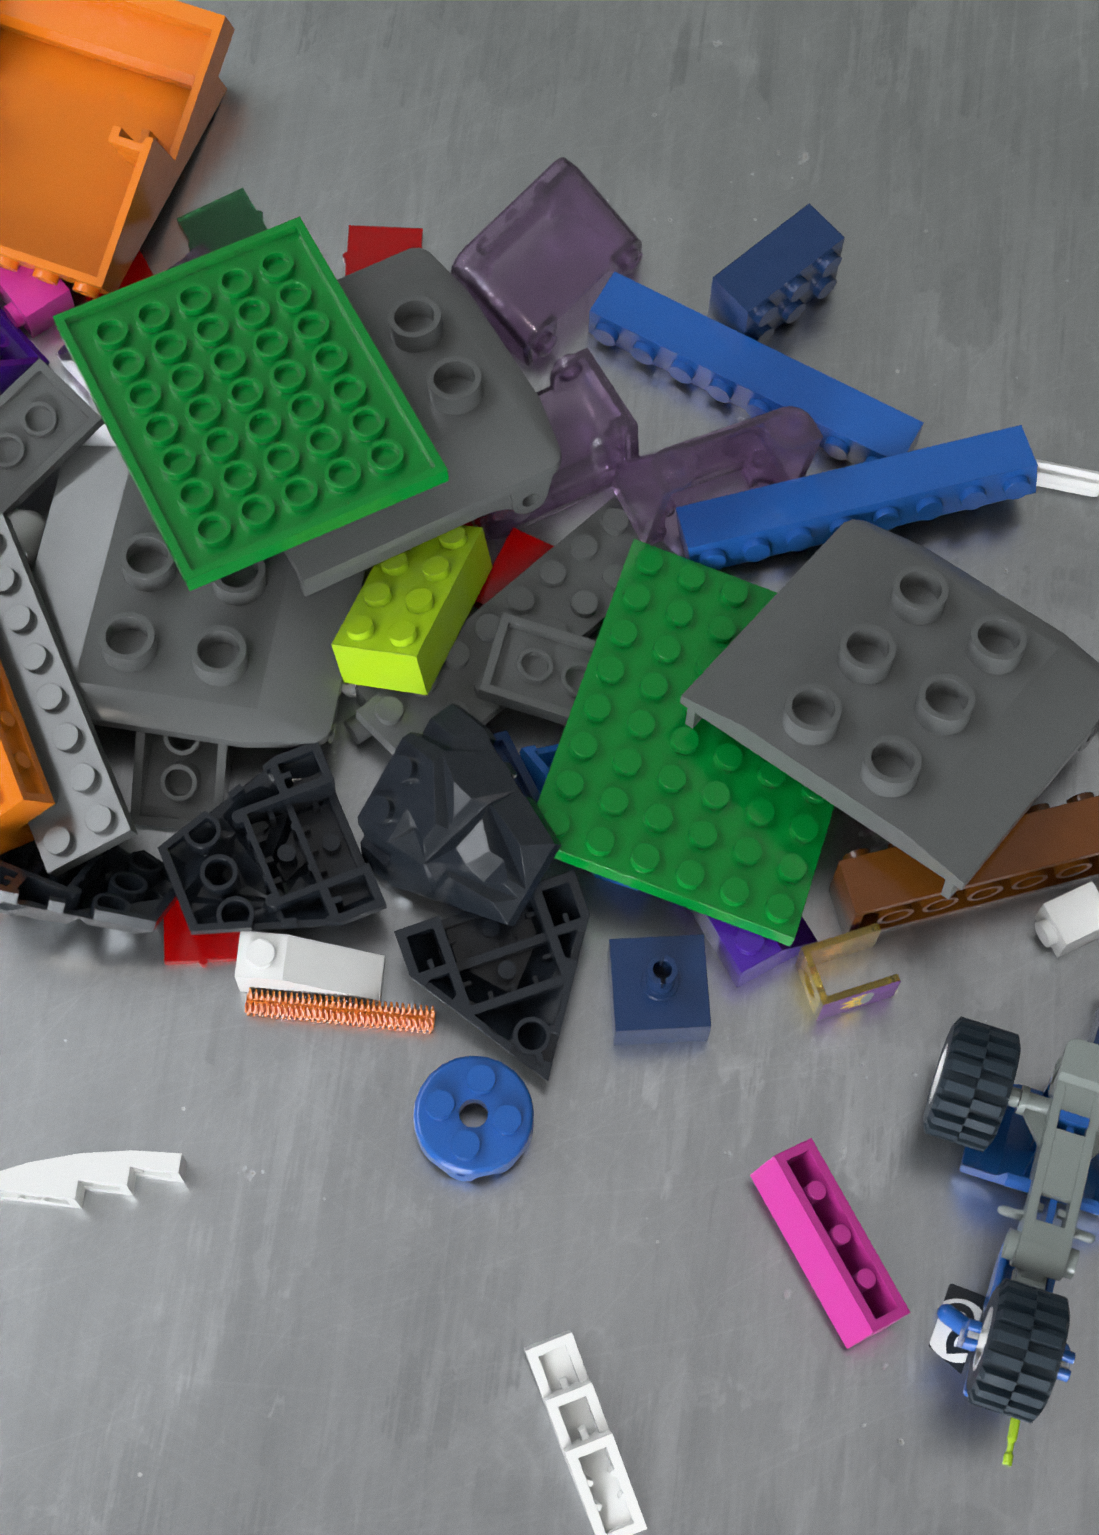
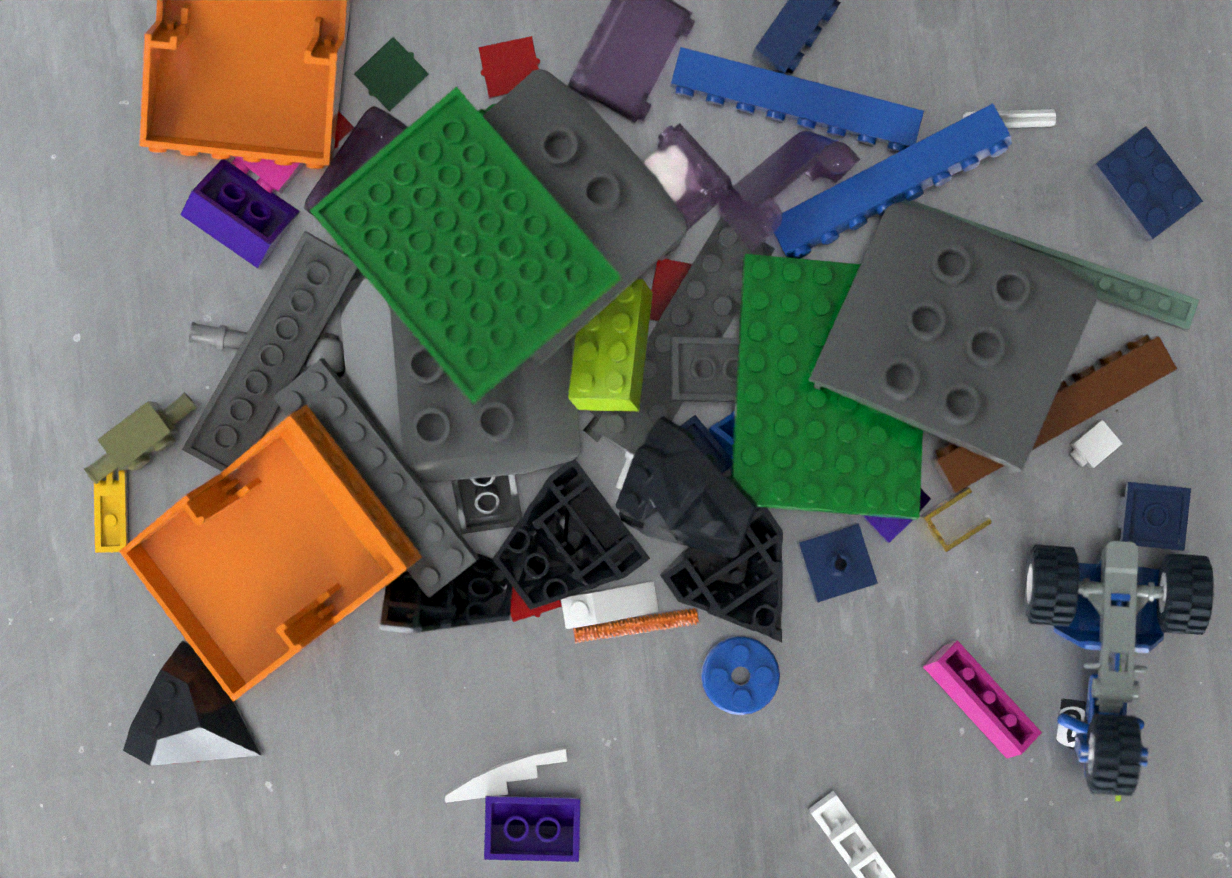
camera: 15 degrees left, 20 degrees up
none -> dark purple slope [484,796,581,862]

